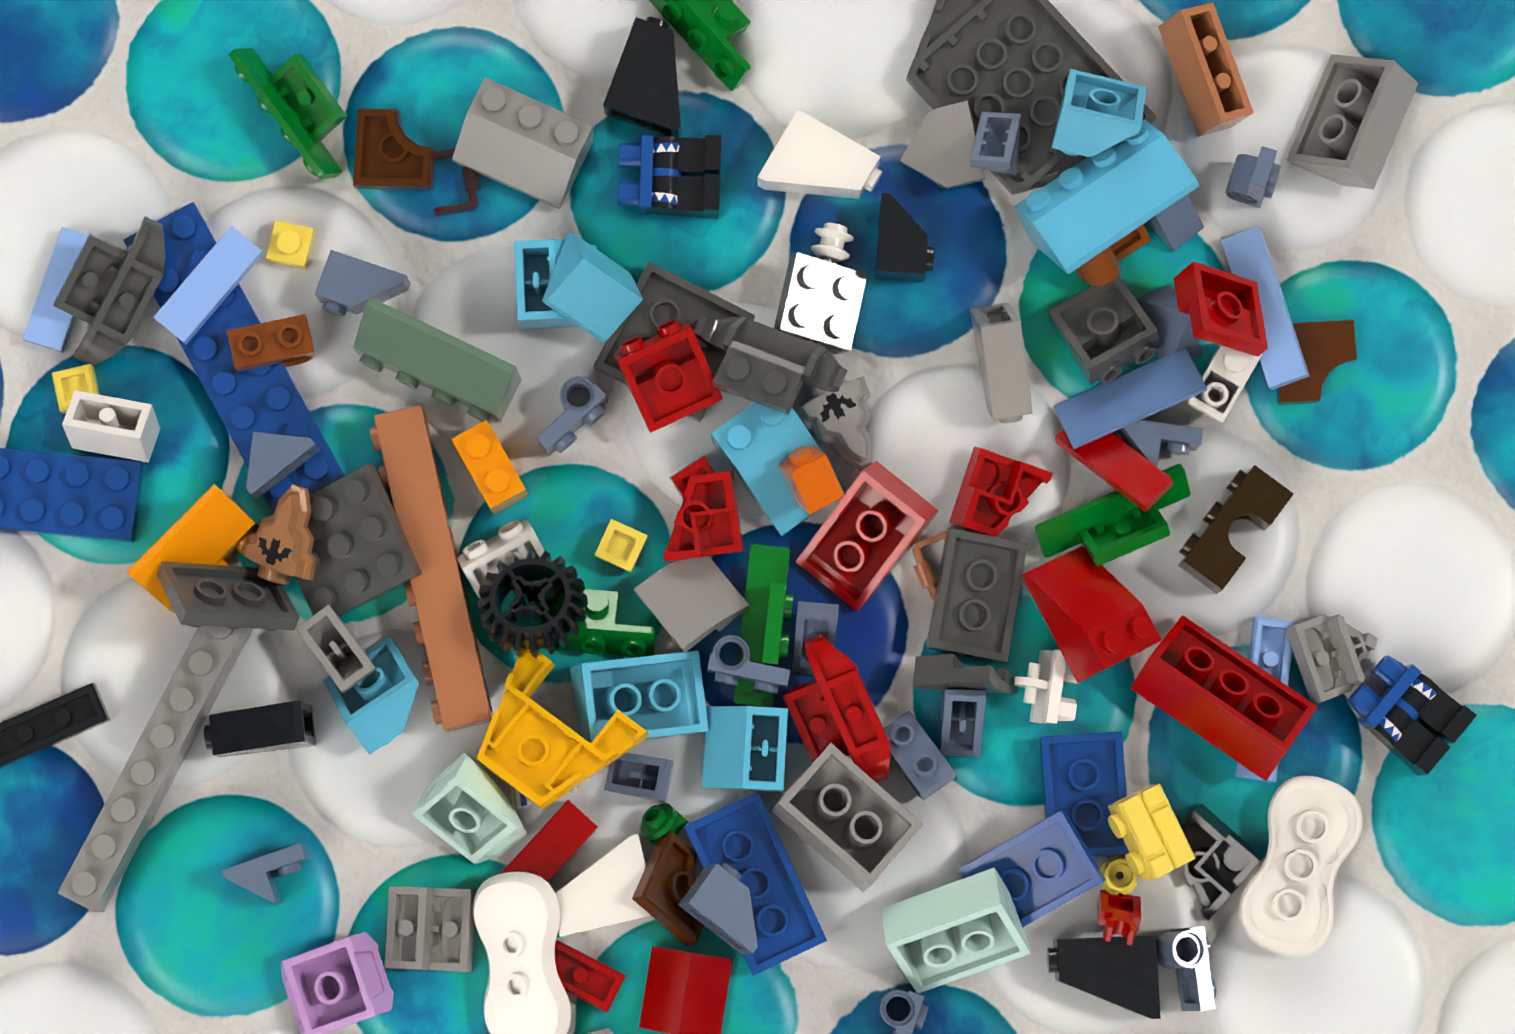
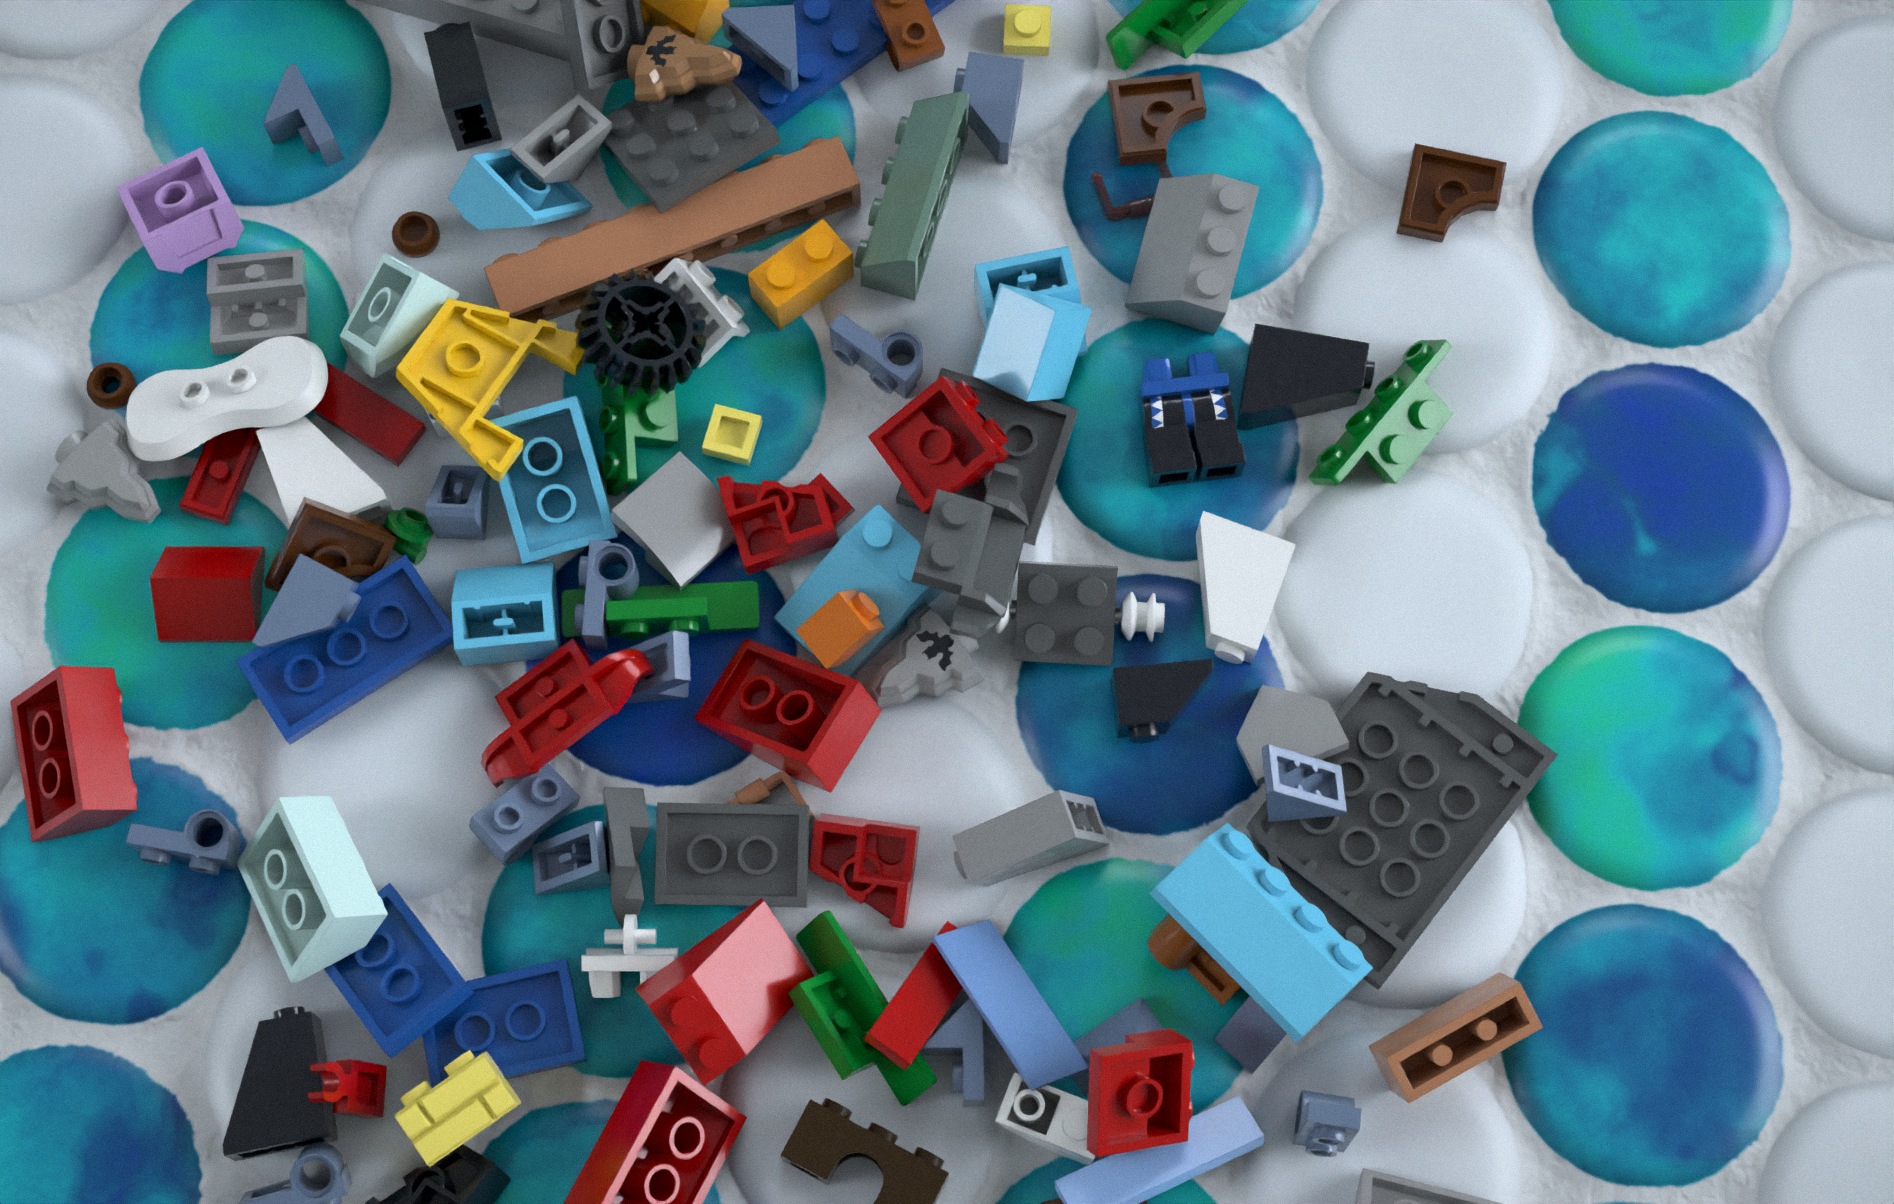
camera: 80 degrees right, 10 degrees down
light grey slope [771,743,923,892] -> none
dark grey plate [1048,275,1160,384] -> none
medium azure slope [1052,69,1147,157] -> none
light yellow plate [1100,855,1140,895] -> none
none -> reddish brown plate [392,211,440,258]

